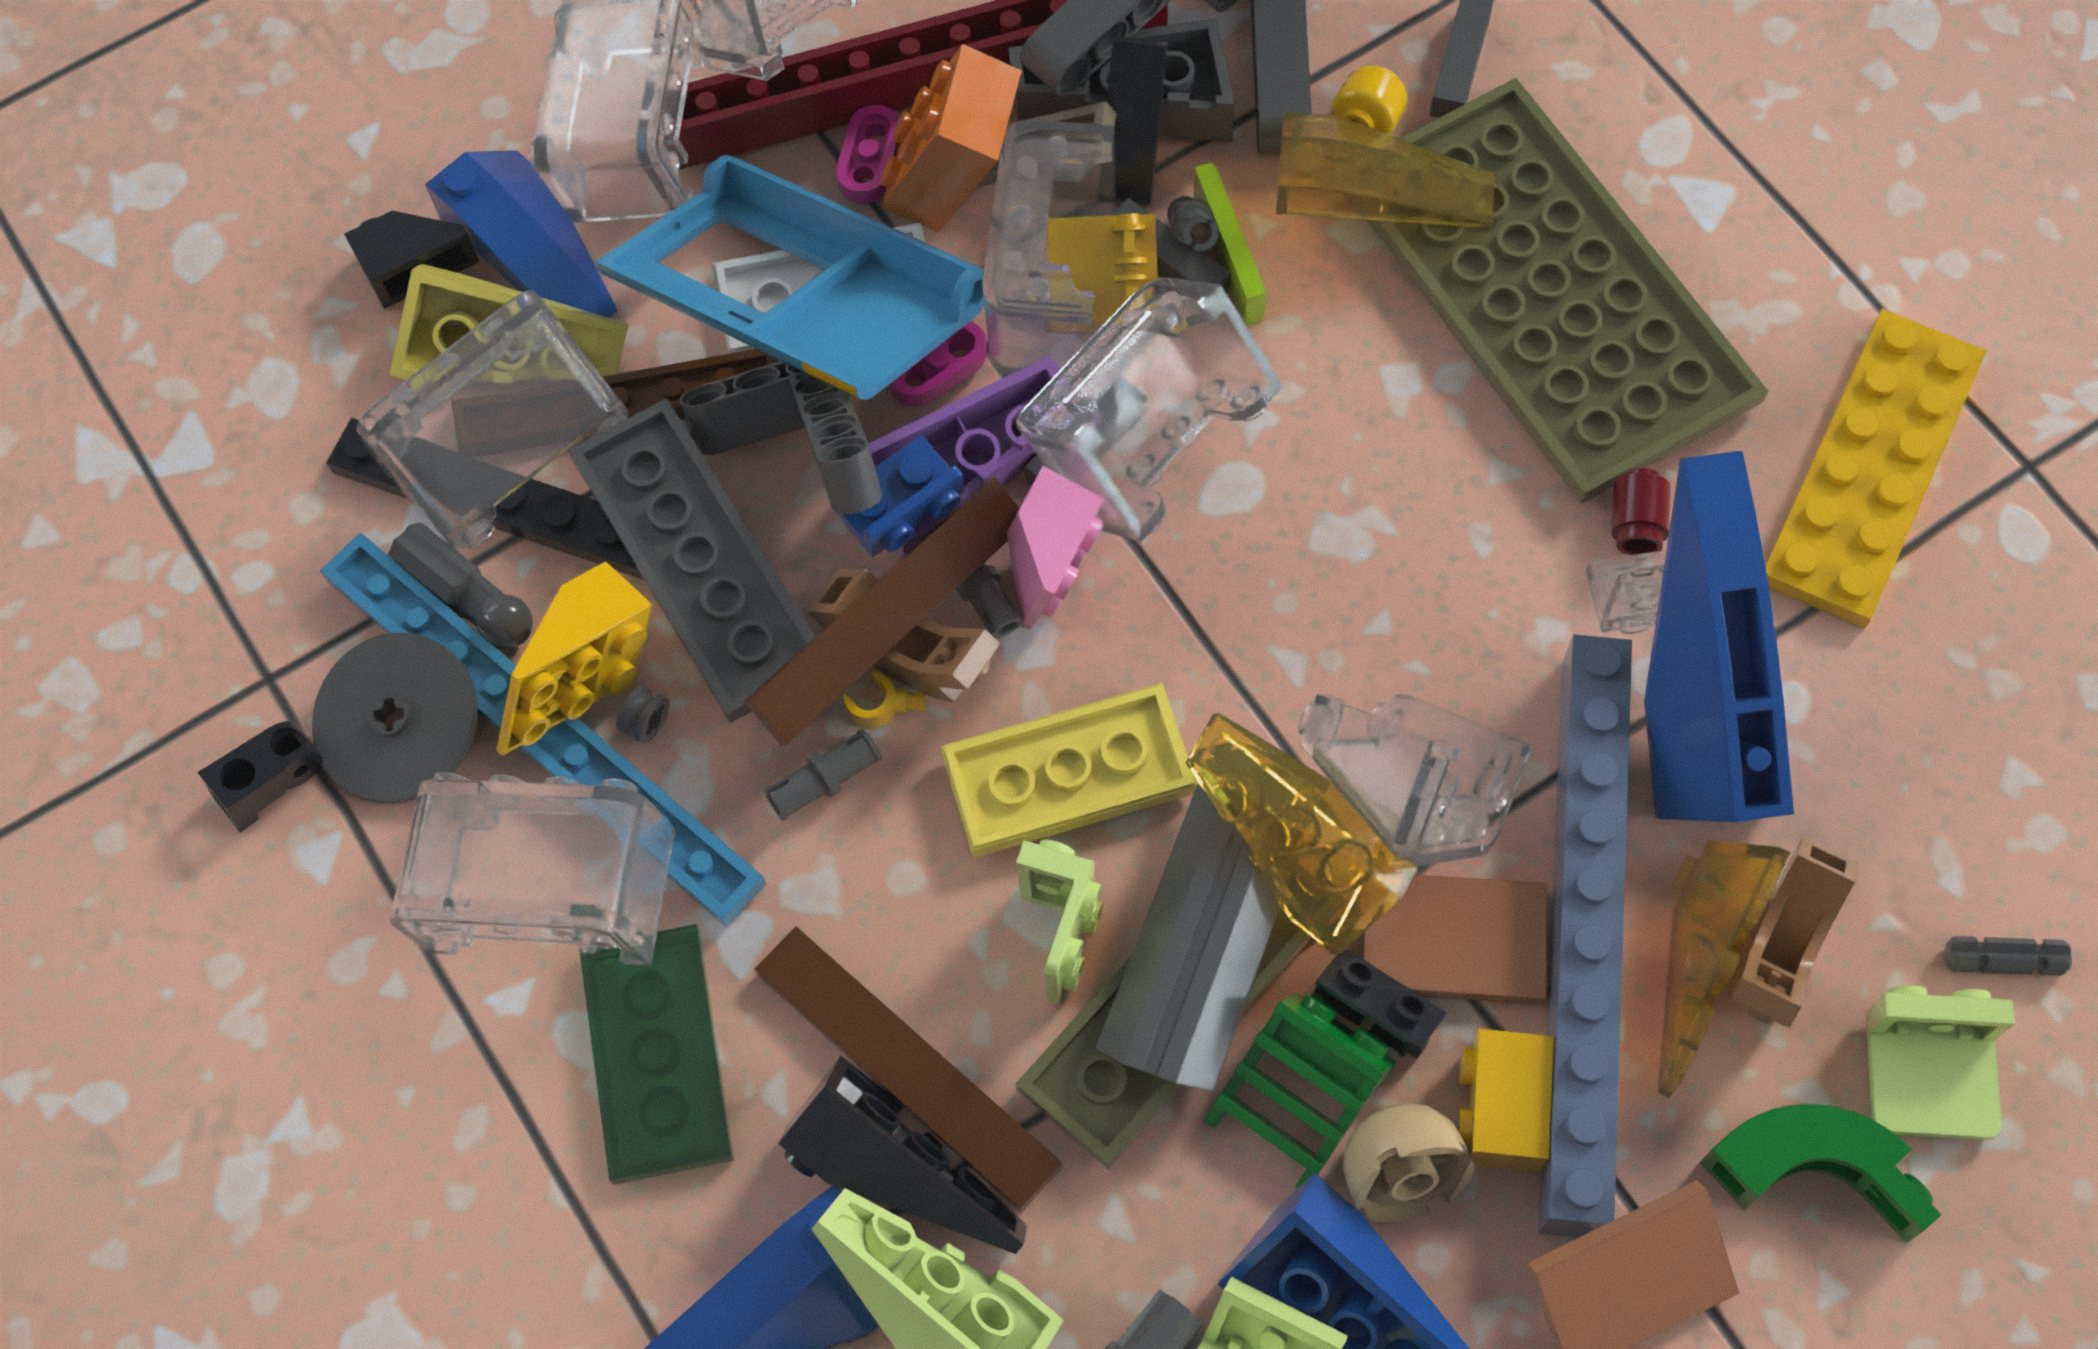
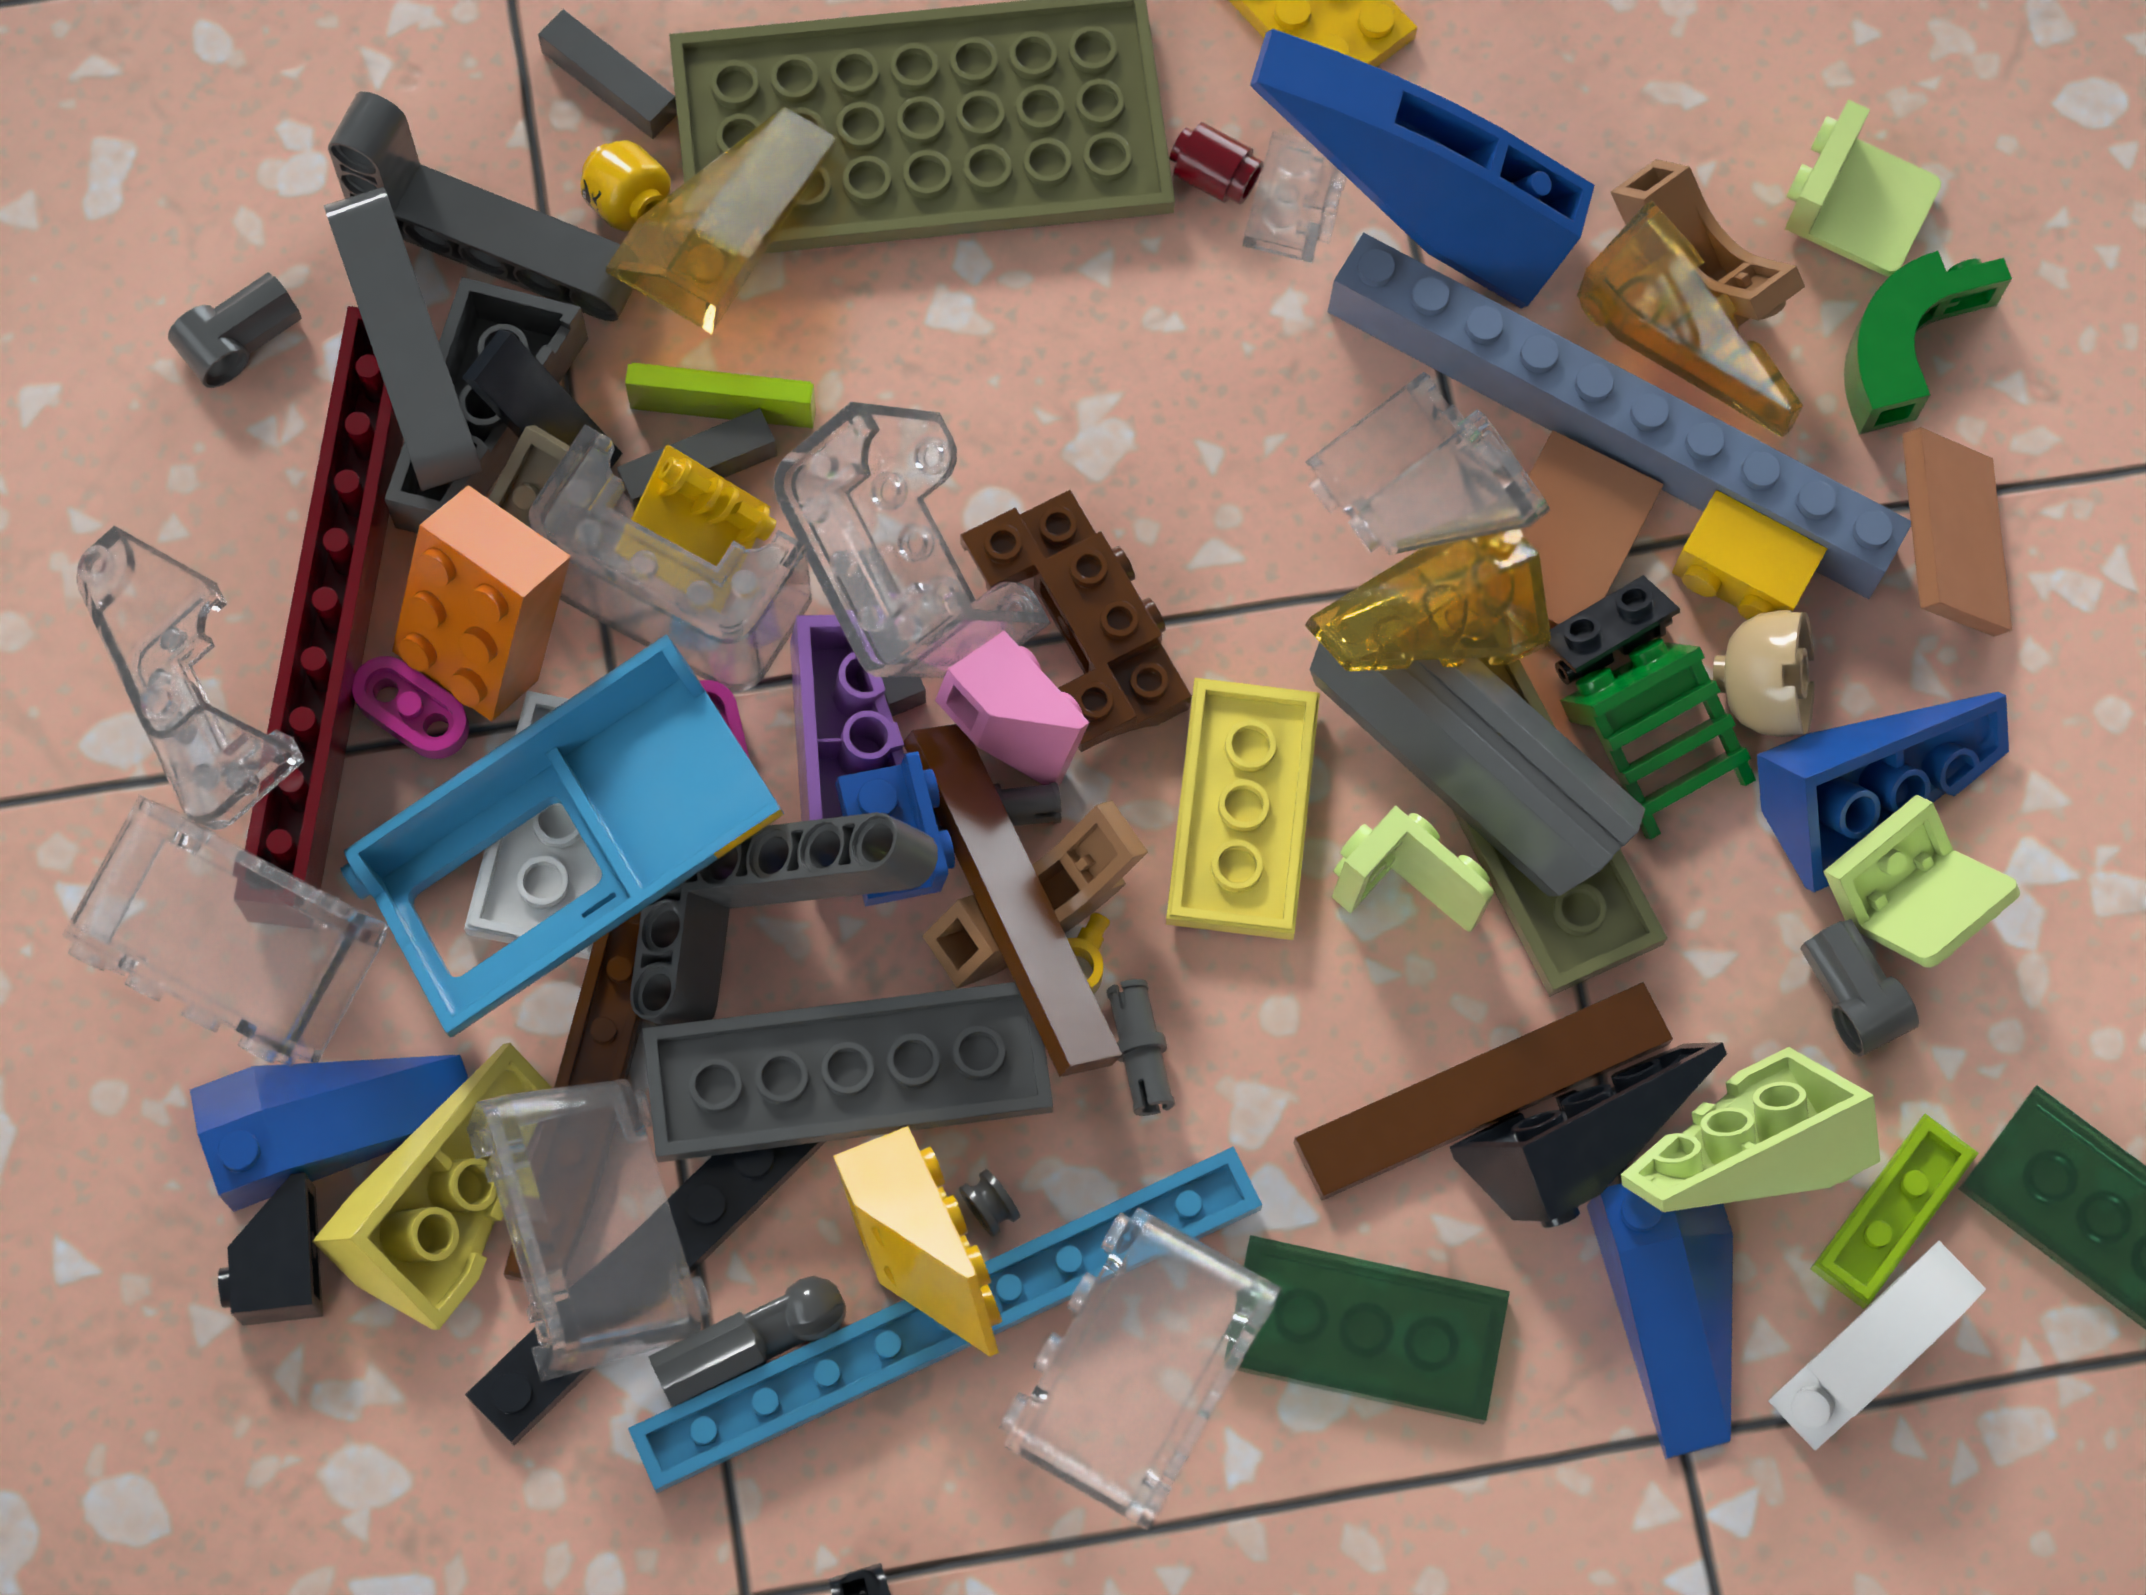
camera: 75 degrees left, 5 degrees up
dark grey piece [312,632,478,803] -> none
dark grey pin [1167,196,1219,251] -> none
dark grey axle [1945,936,2072,976] -> none
none -> reddish brown bracket [960,490,1192,752]

